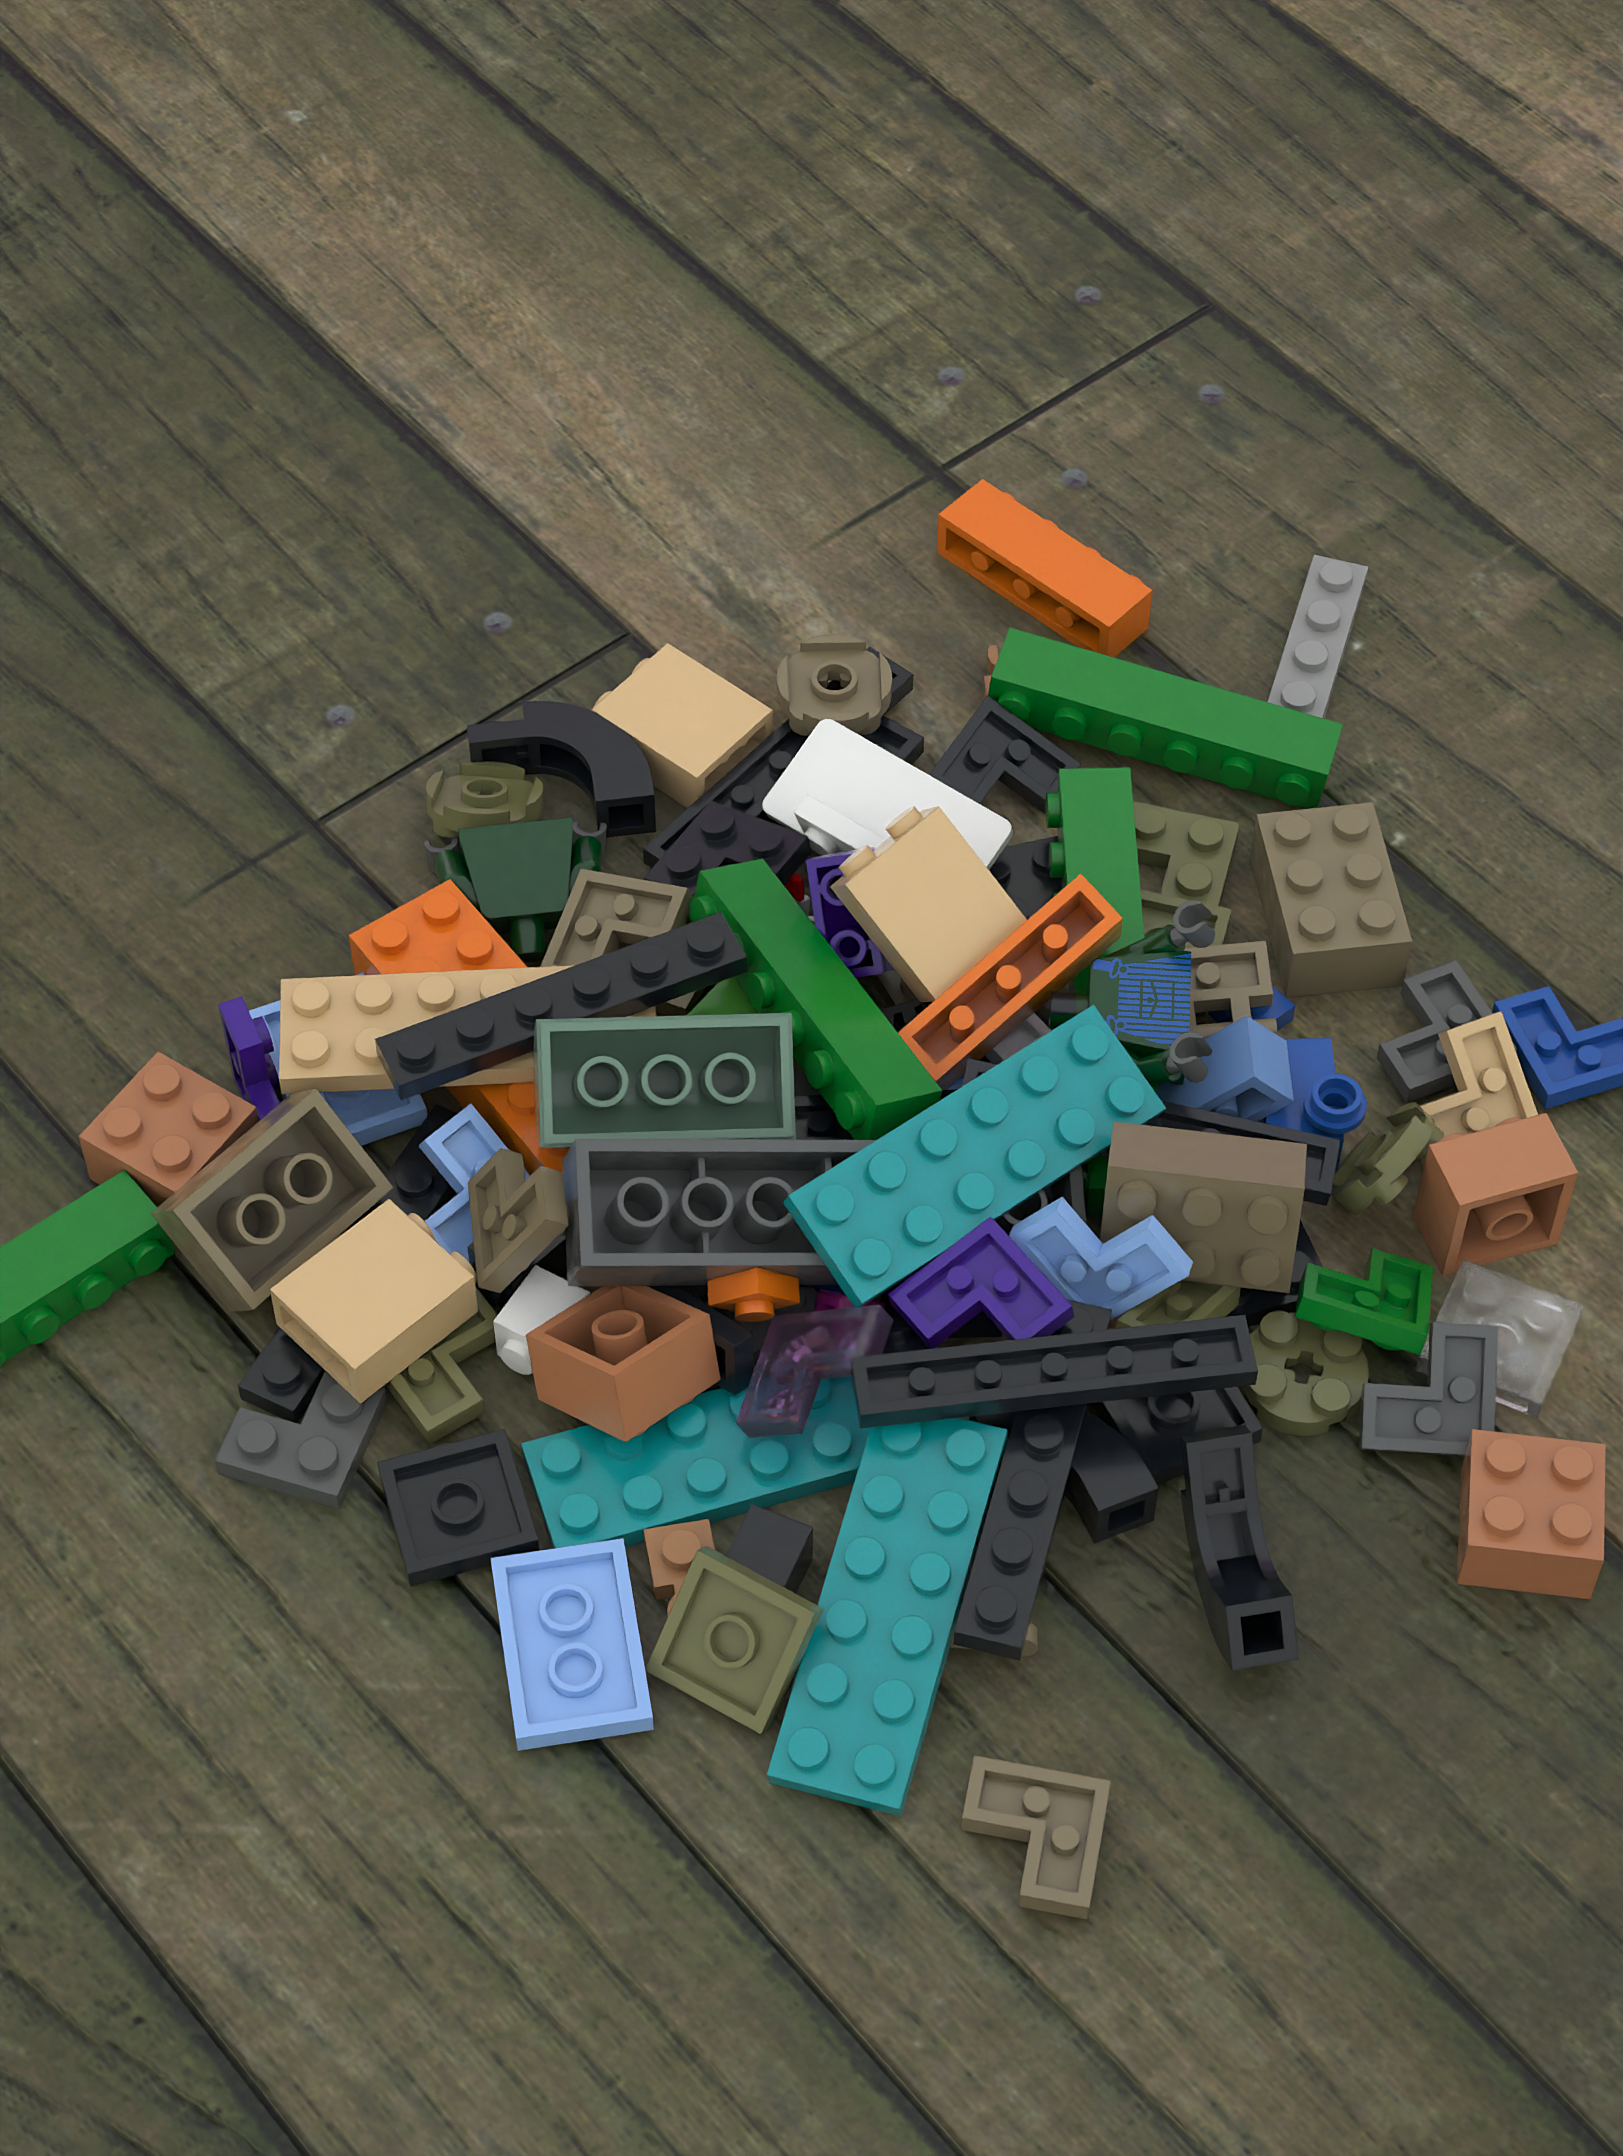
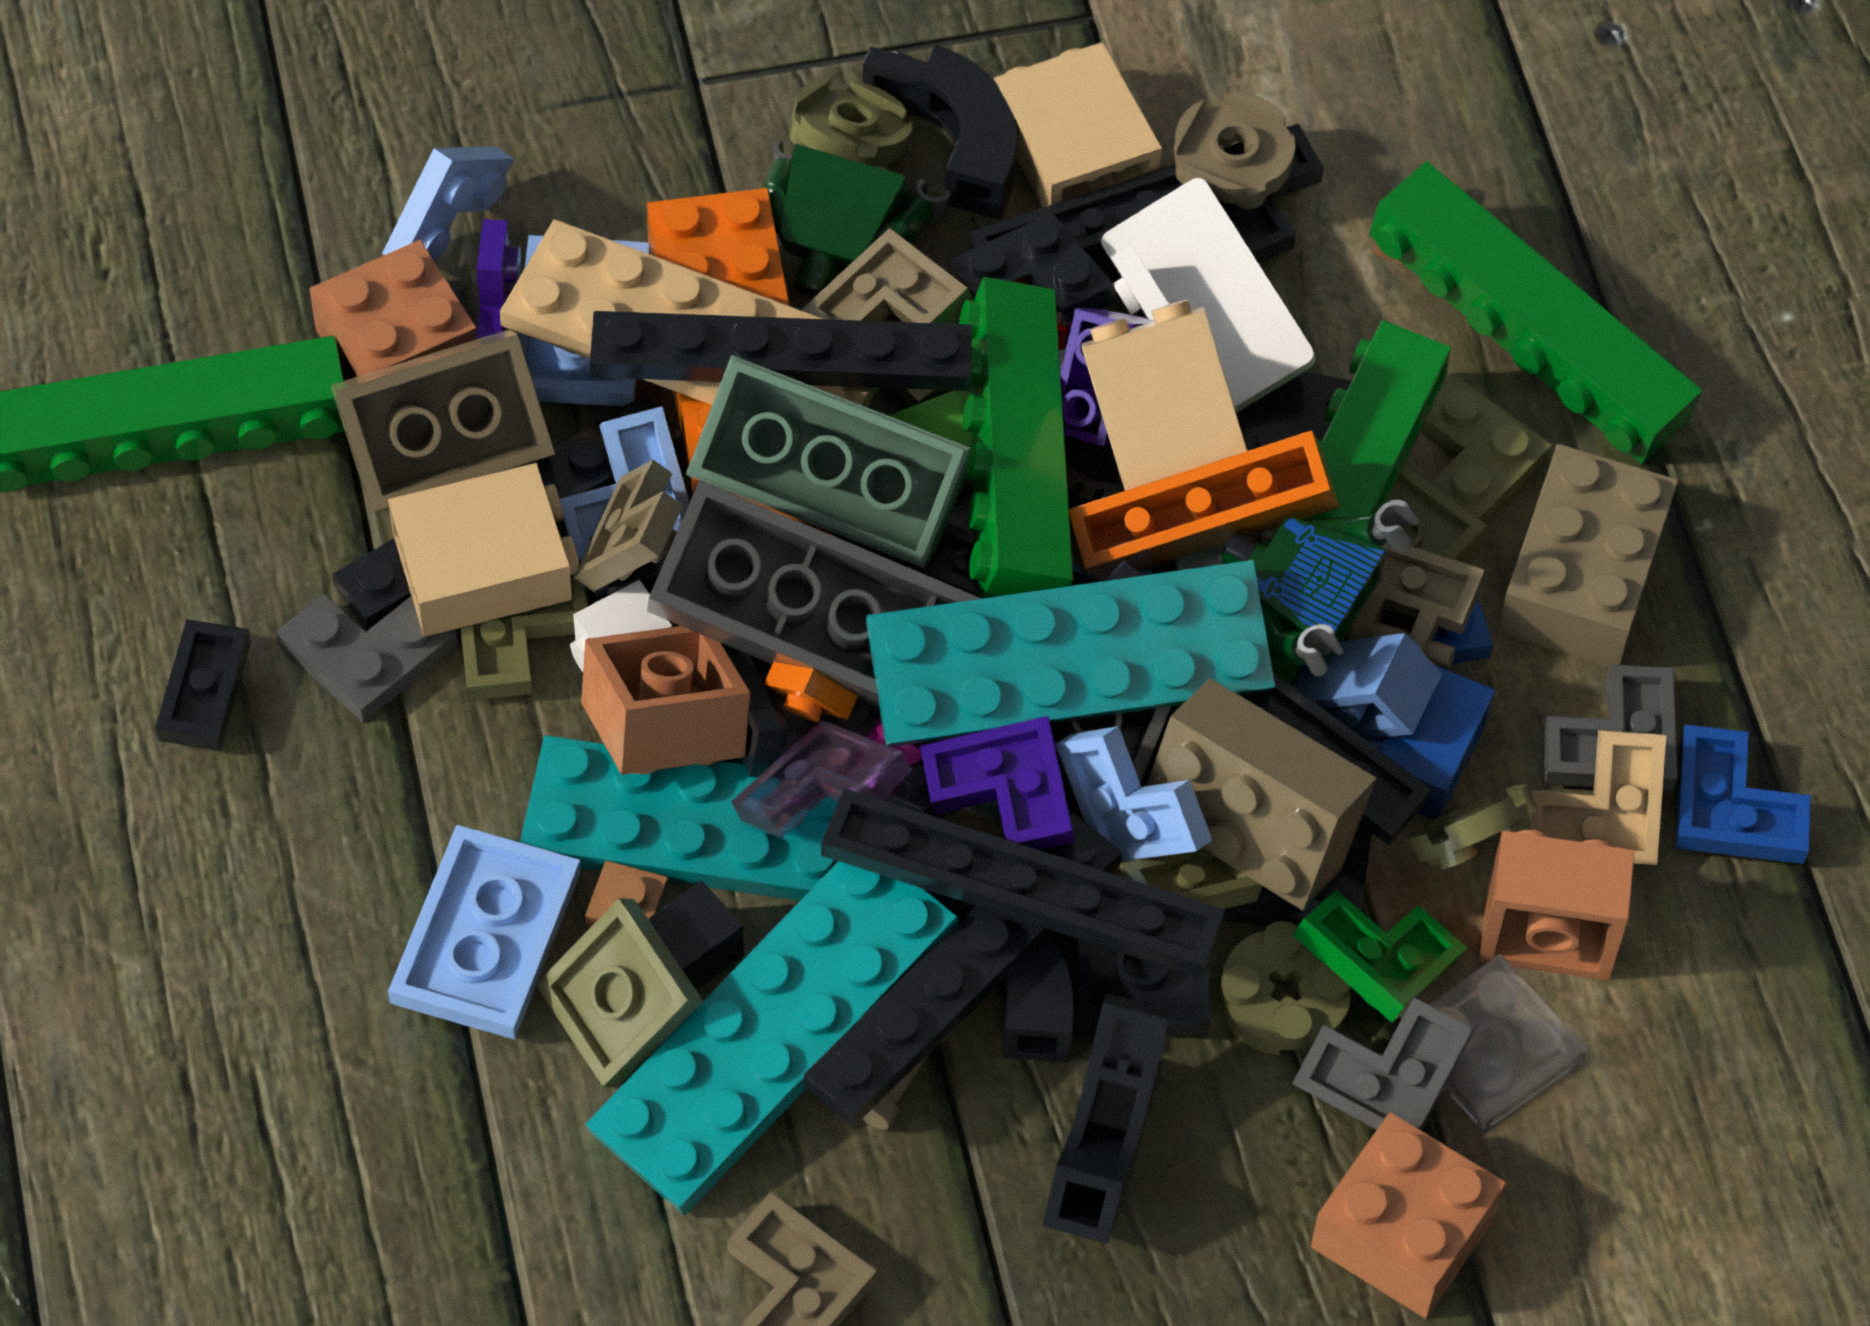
camera: 25 degrees right, 5 degrees up
black plate [377,1429,540,1587] -> none
black plate [929,696,1081,814] -> none
orange brick [937,479,1153,657] -> none
light grey plate [1268,555,1368,718] -> none
blue plate [1303,1073,1367,1134] -> none
none -> black plate [155,619,251,751]
none -> light blue plate [382,147,514,260]

